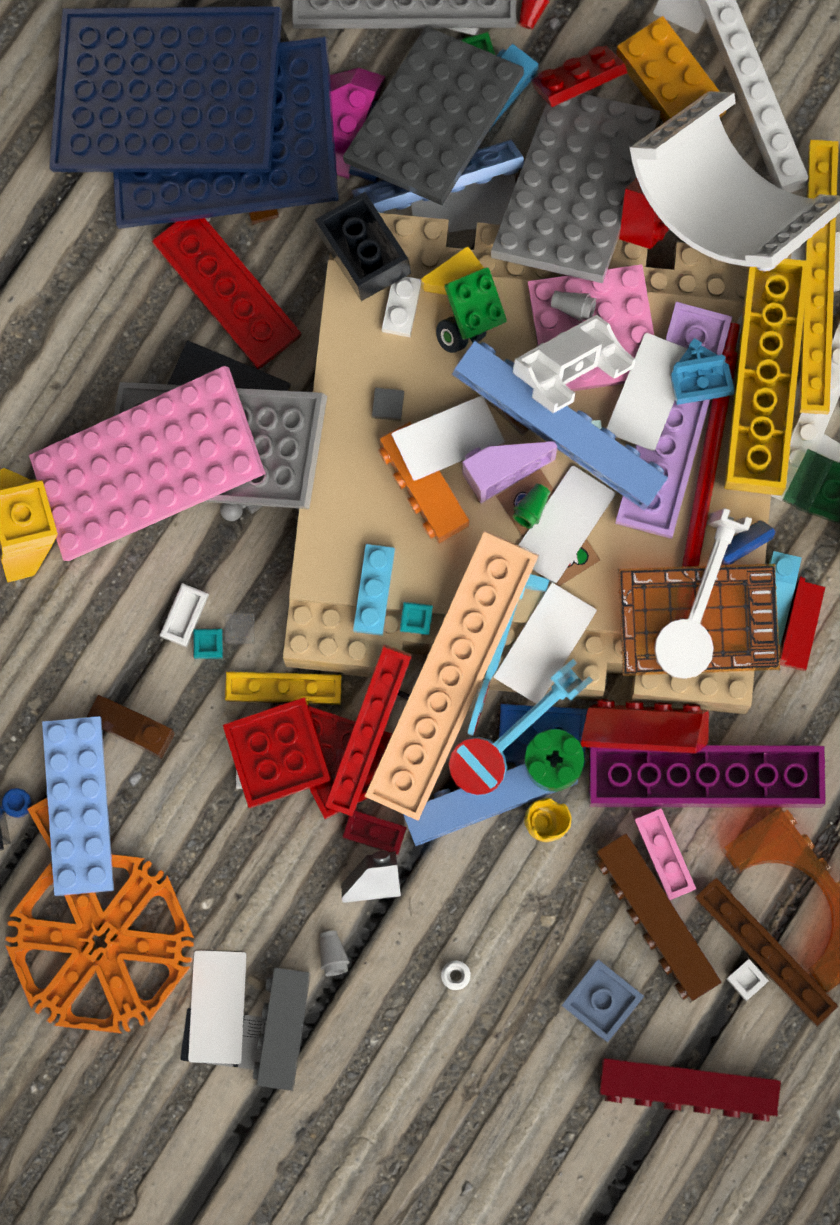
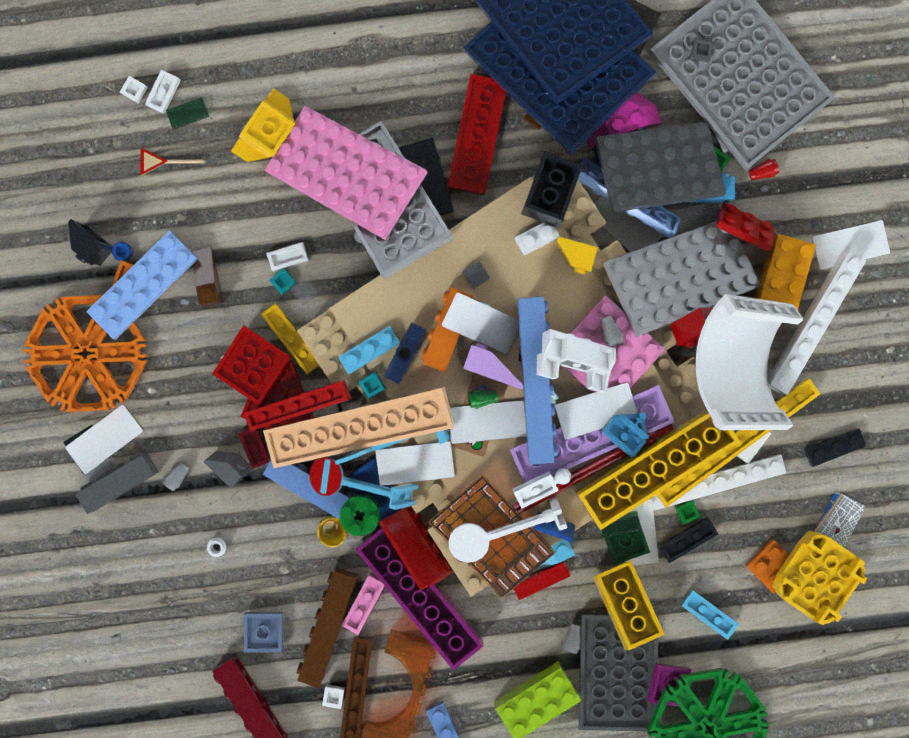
camera: 45 degrees right, 10 degrees up
green plate [436,267,507,353] -> none
none -> dark blue piece [384,322,427,384]
none -> white plate [512,468,571,508]

